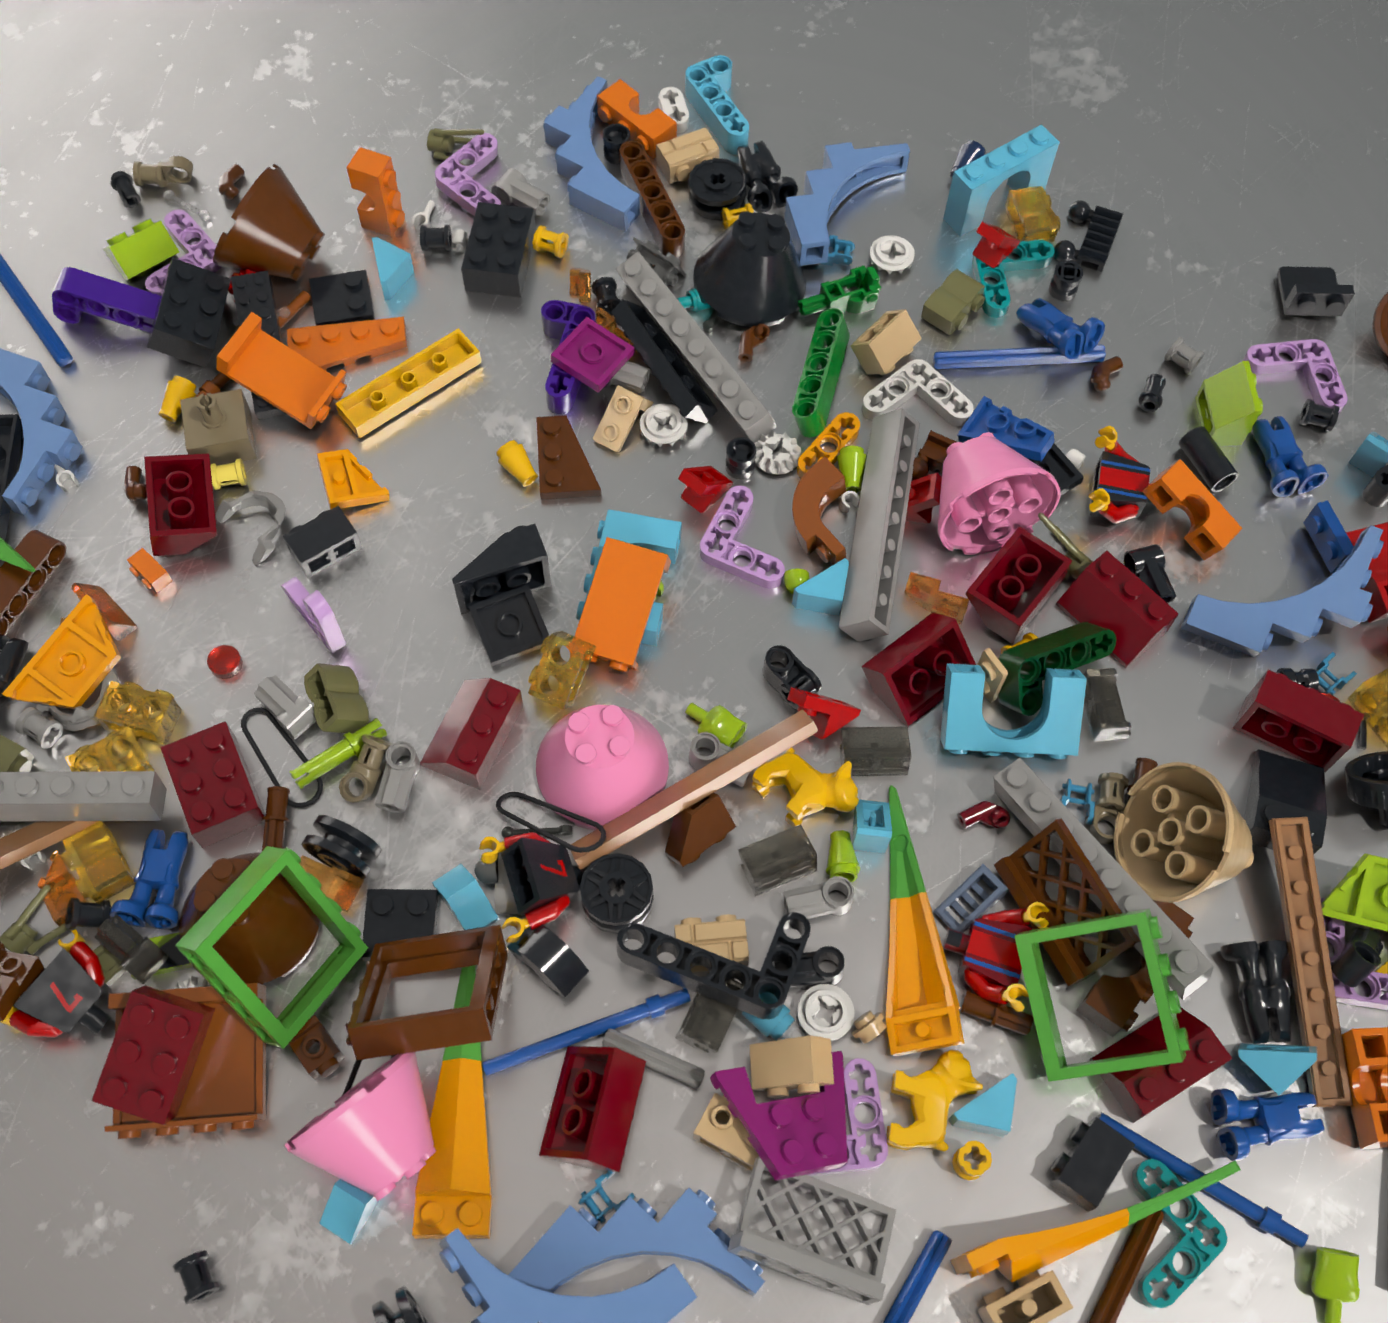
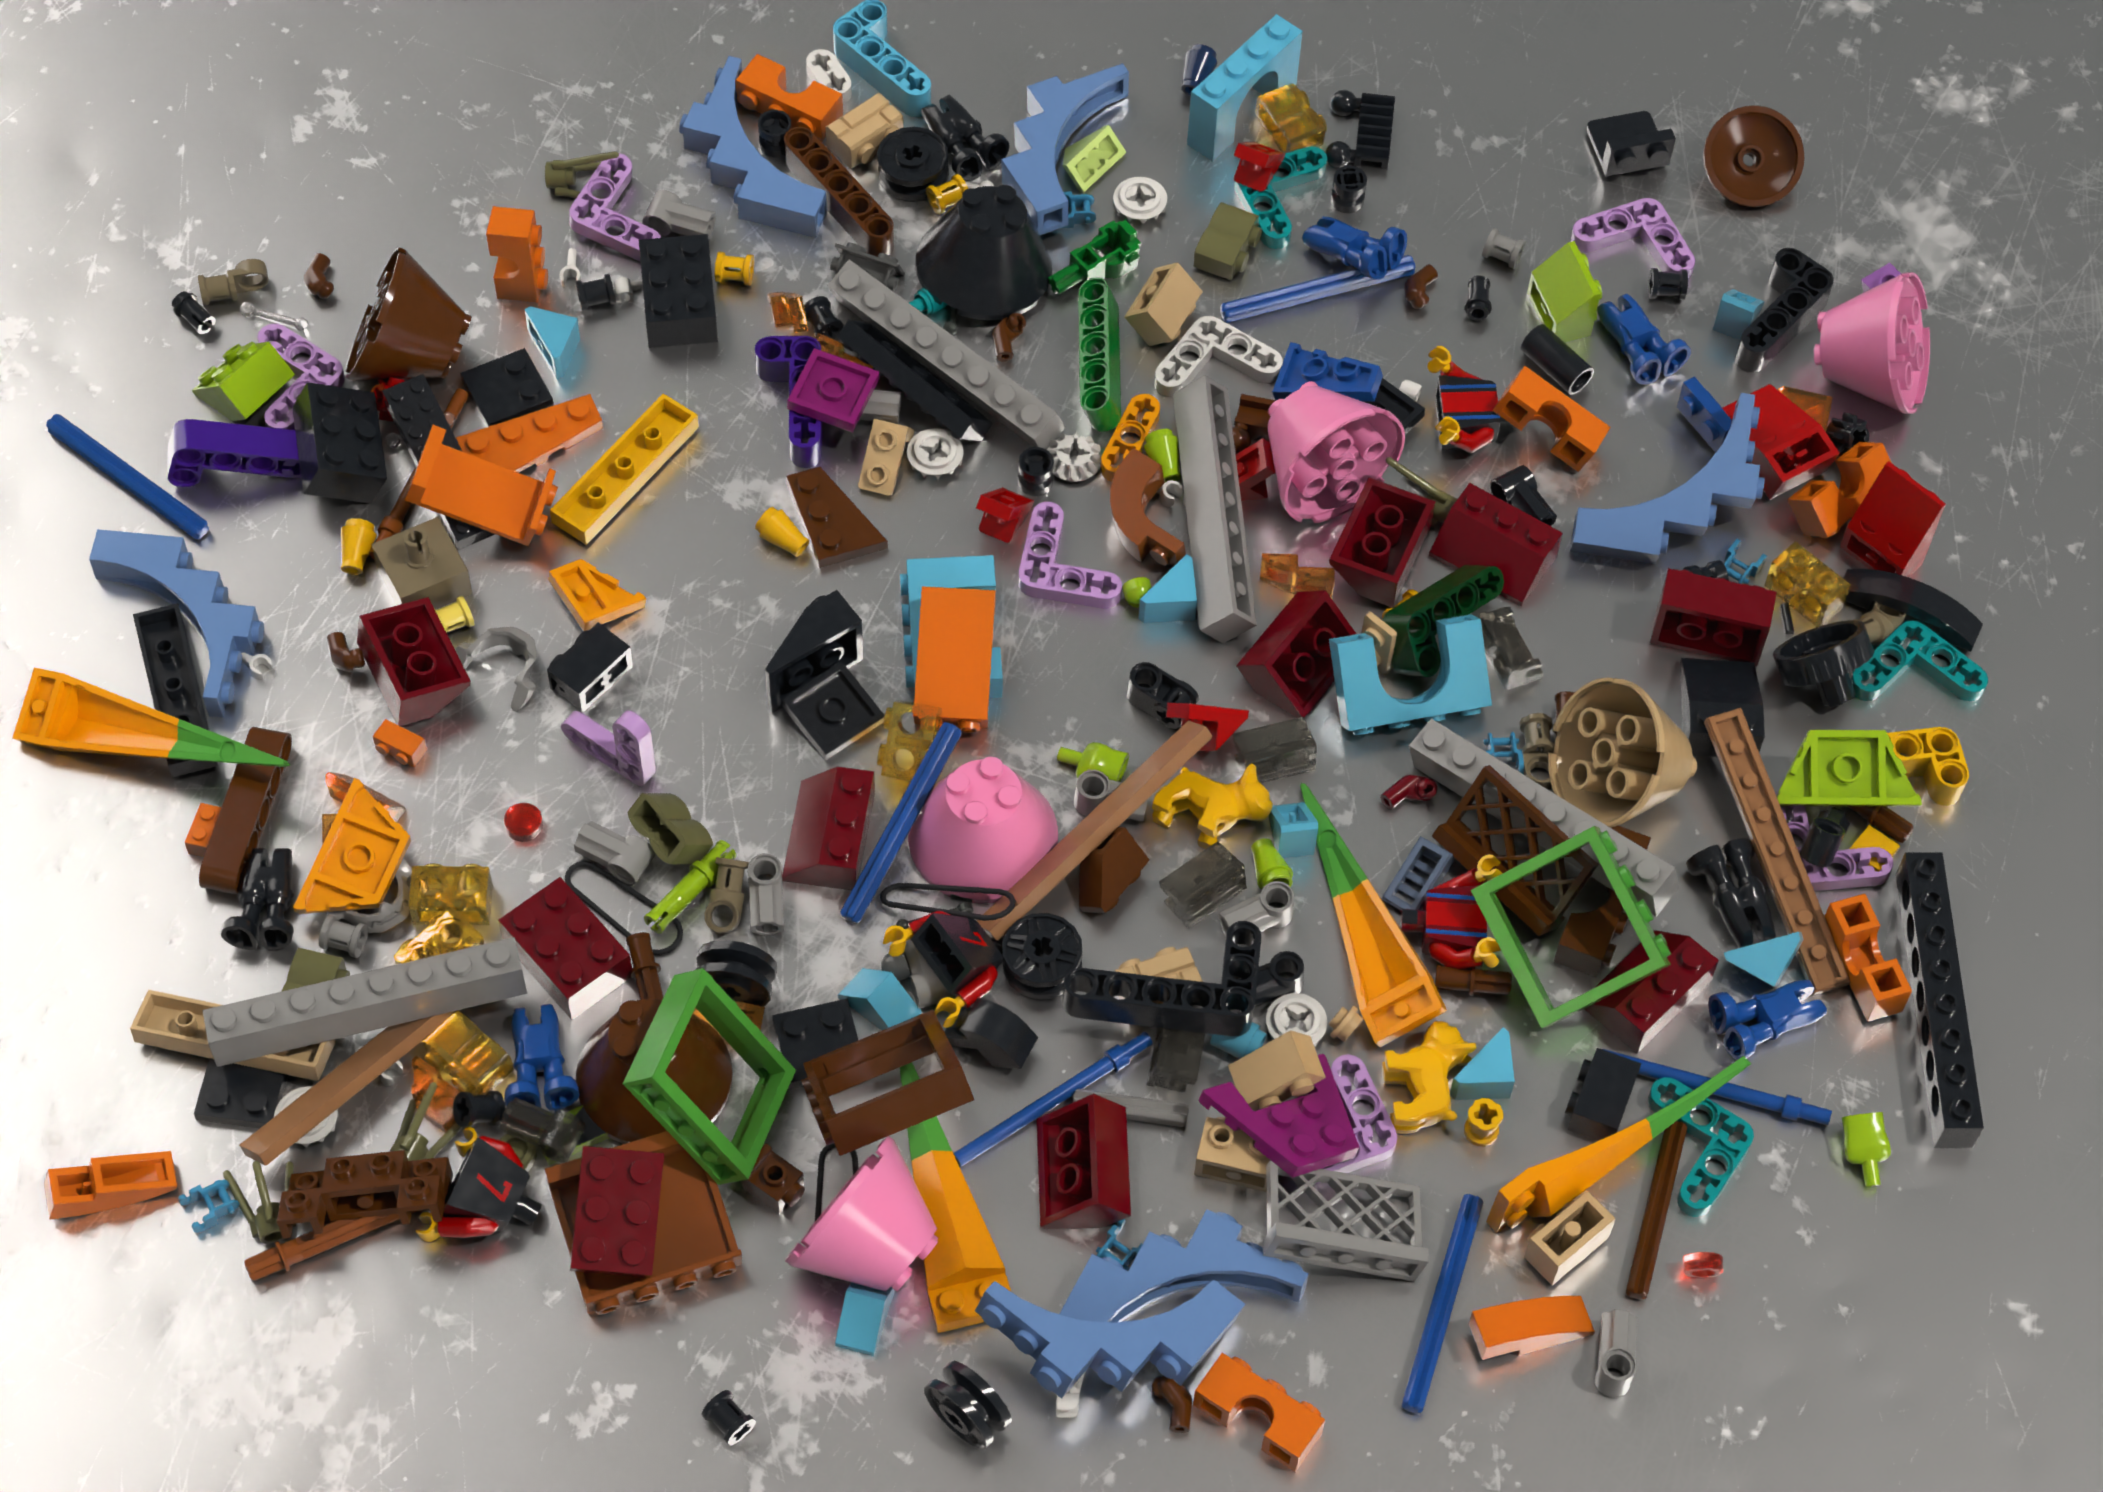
camera: 15 degrees left, 5 degrees down
none -> blue axle [840,722,962,924]
none -> yellowish green slope [1062,125,1126,193]

